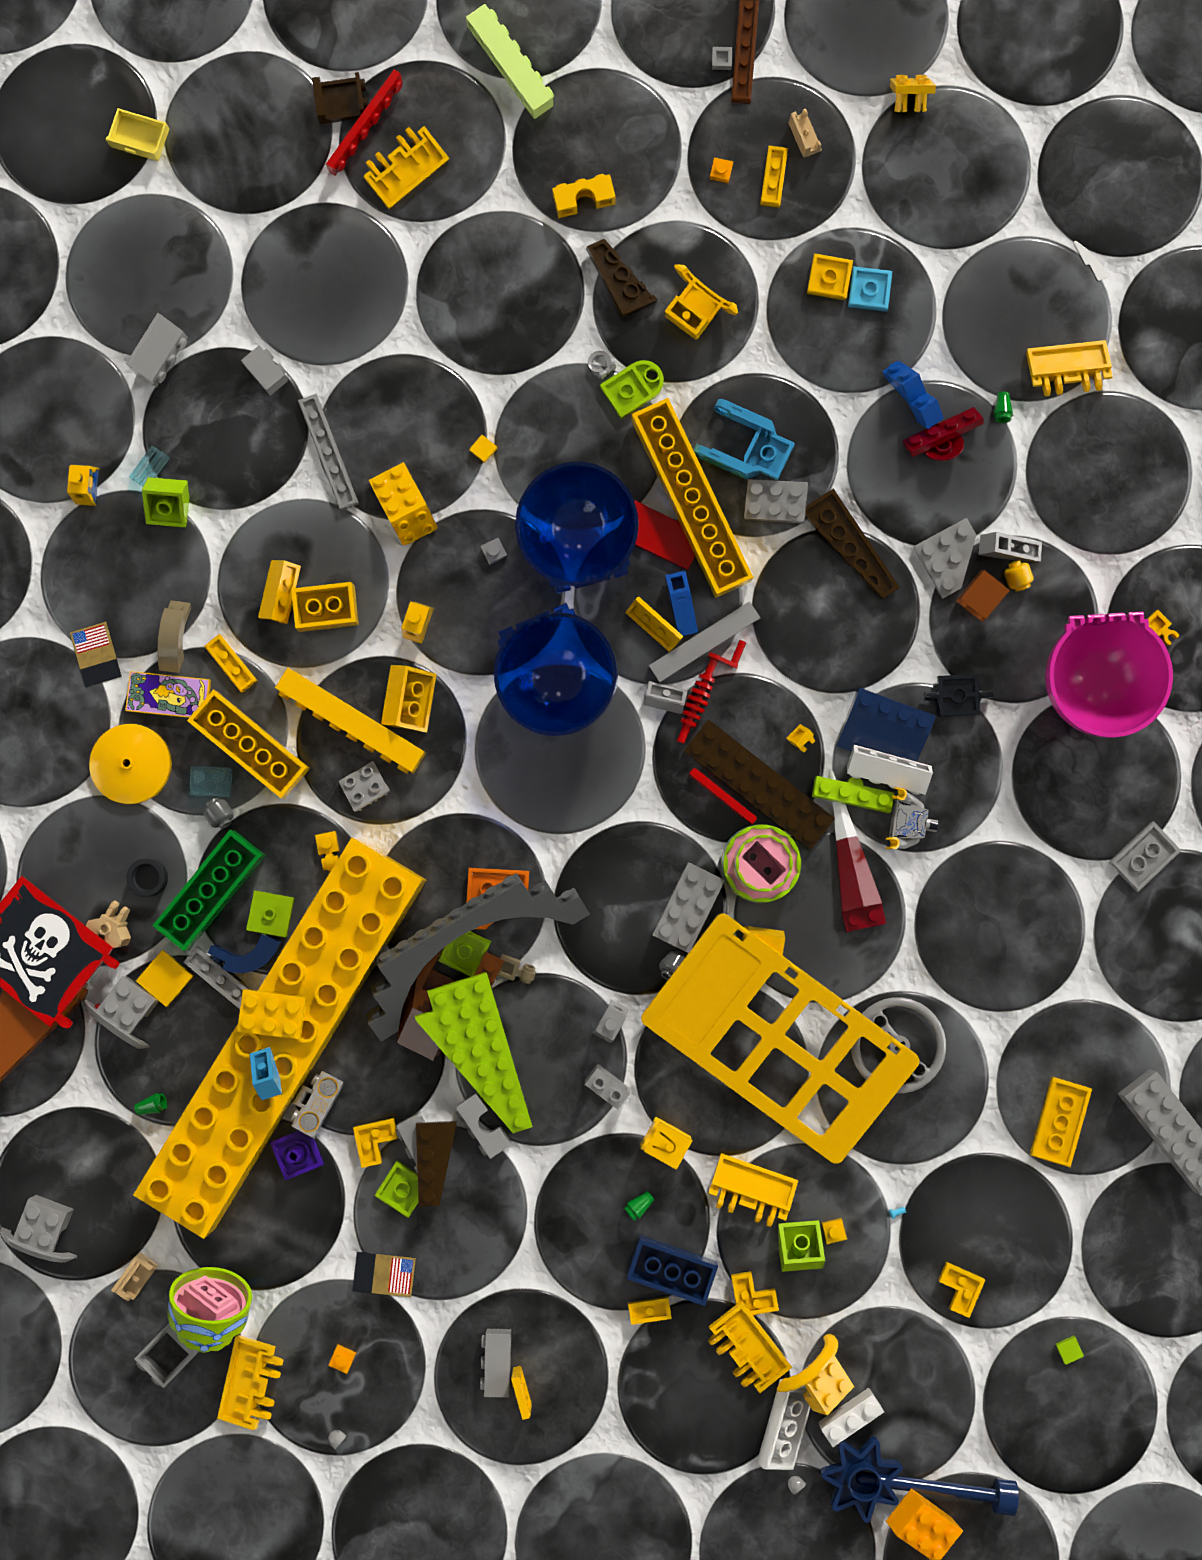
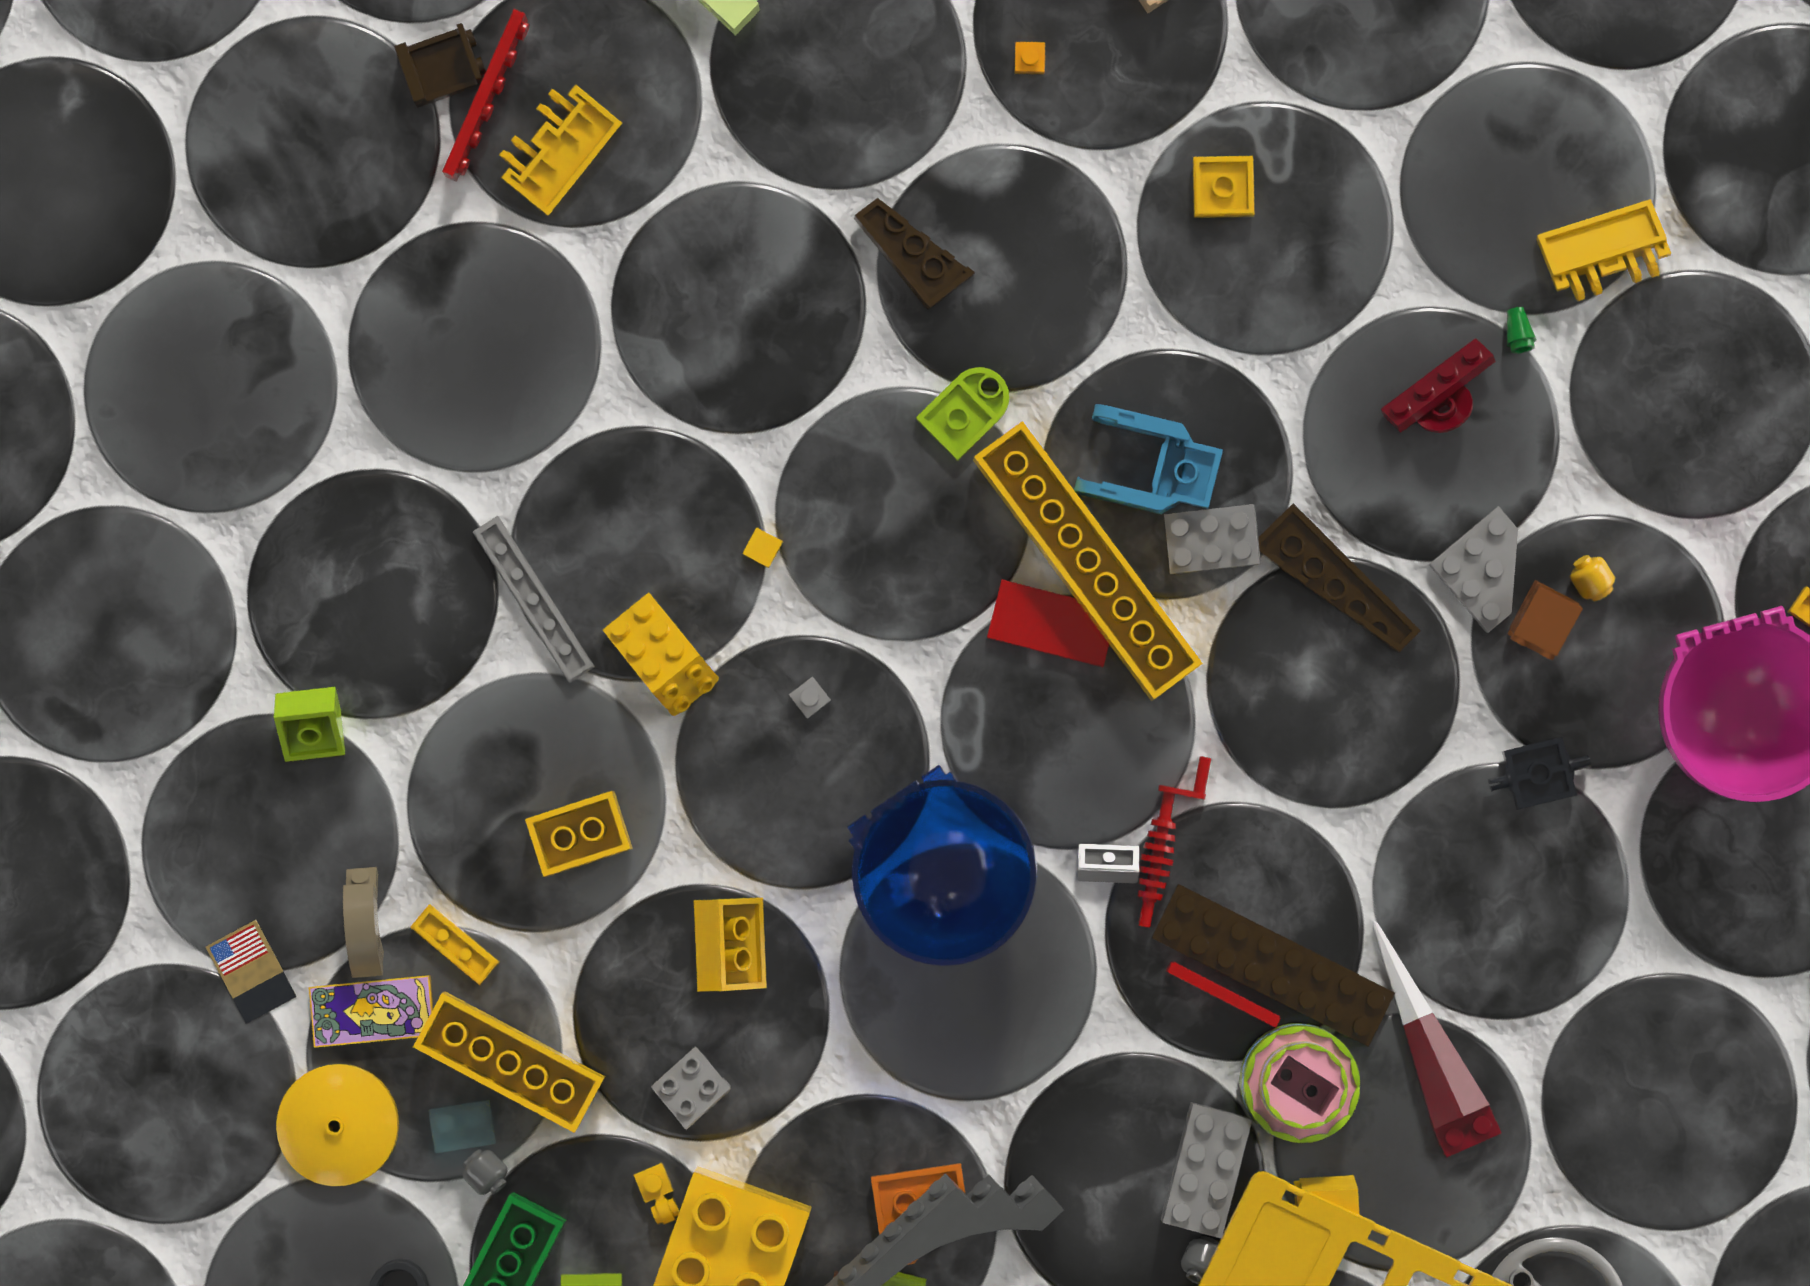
camera: 10 degrees left, 0 degrees up
yellow torso [67,465,99,506] -> none
light yellow container [106,108,169,161] -> none
light grey slope [126,313,188,387] -> none
clear light blue tile [129,445,169,487] -> none
light grey brick [241,345,288,396] -> none
yellow panel [258,560,301,624] -> none
yellow brick [275,667,426,774] -> none
yellow torso [401,602,434,644] -> none
clear blue windscreen [515,461,639,594] -> none
yellow arch [552,174,616,218] -> none
light grey piece [588,351,616,380] -> none
yellow plate [625,597,683,652] -> none
light grey tile [649,601,760,683] -> none
yellow piece [665,265,738,341] -> none
blue slope [665,571,698,636] -> none
yellow tile [760,146,788,208] -> none
yellow tile [786,724,815,752] -> none
lime hinge [812,776,894,813] -> none
dark blue slope [836,688,936,762] -> none
white brick [847,745,933,795] -> none
medium azure tile [848,266,892,312] -> none
blue arch [882,360,944,429] -> none
light grey torso [886,787,938,850] -> none
light grey slope [979,532,1042,562] -> none
white sticker [1074,241,1109,281] -> none

